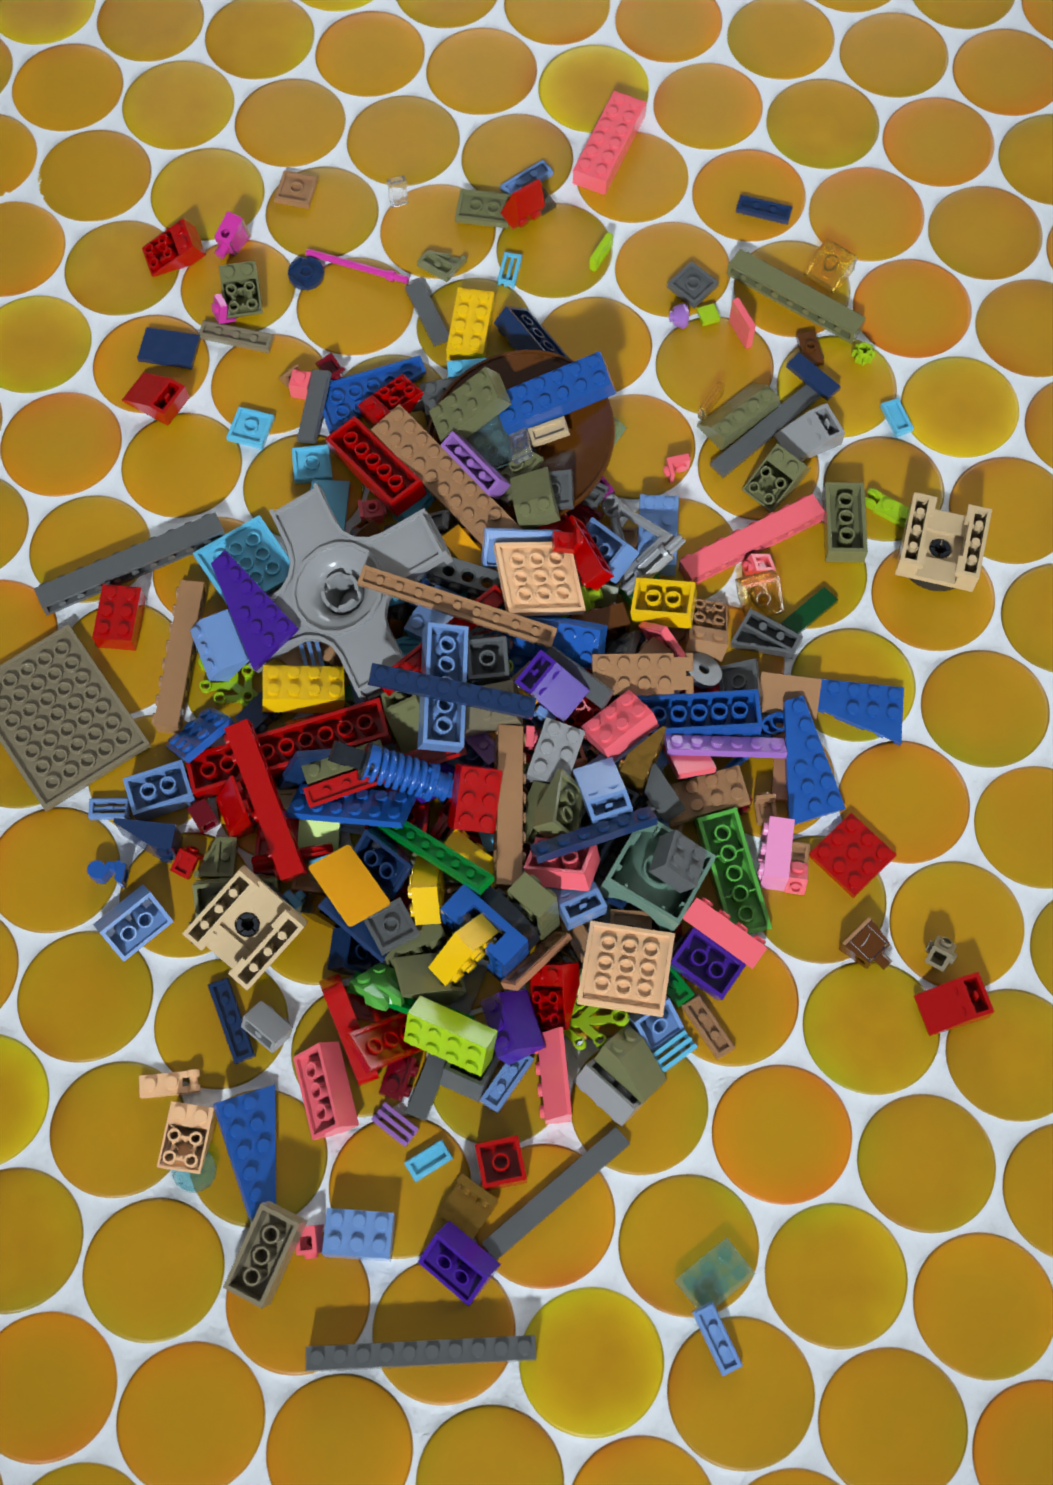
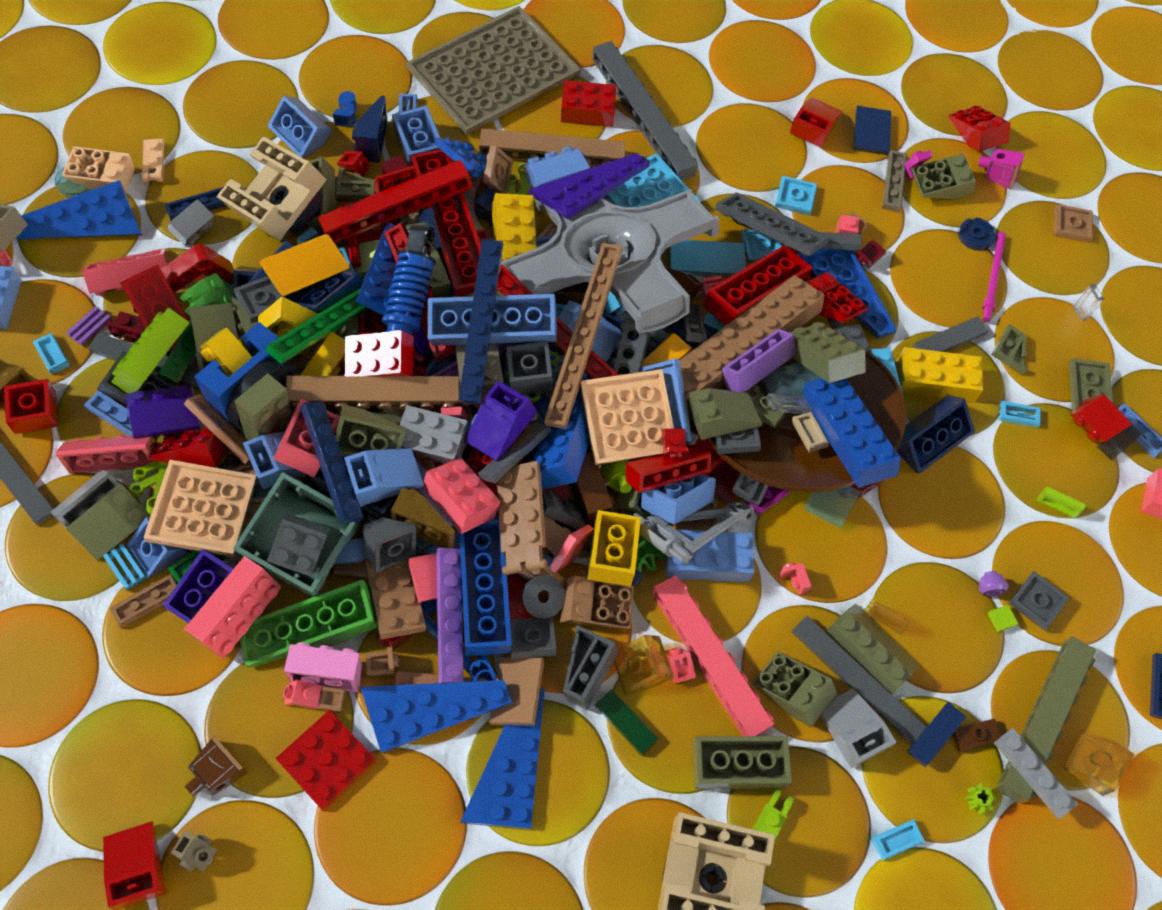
camera: 80 degrees right, 5 degrees down
coral tile [729,298,756,349] -> none
none -> medium nougat plate [483,146,513,194]
none -> dark grey plate [715,192,830,256]
none -> light grey plate [994,728,1078,819]

